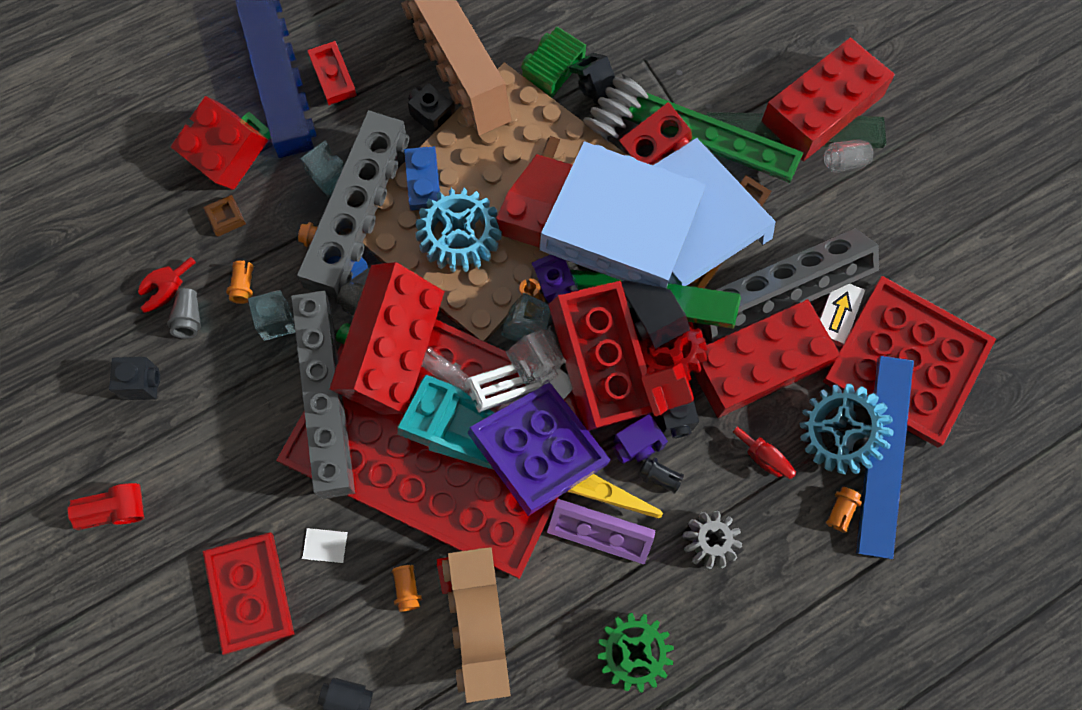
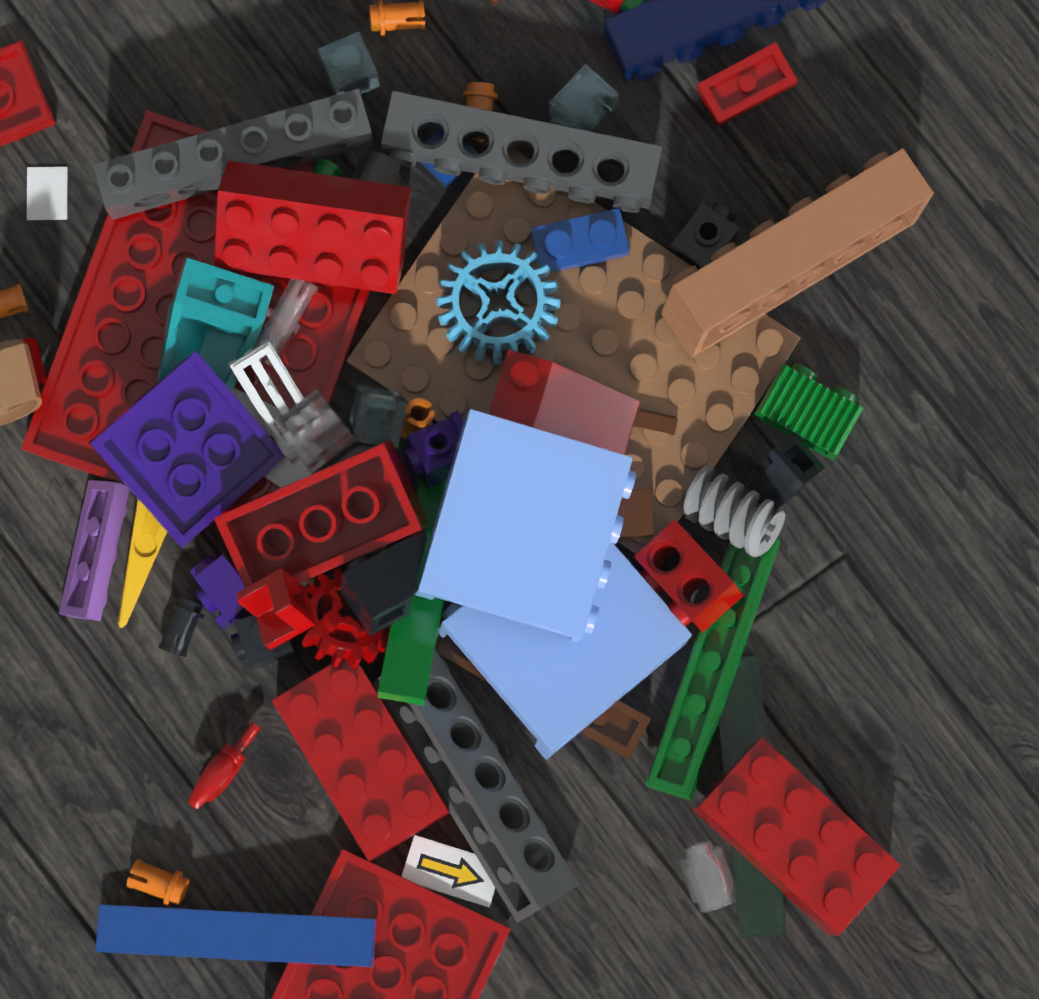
camera: 90 degrees right, 10 degrees up
light grey gear [683,511,742,570] -> none
medium azure gear [799,384,894,474] -> none

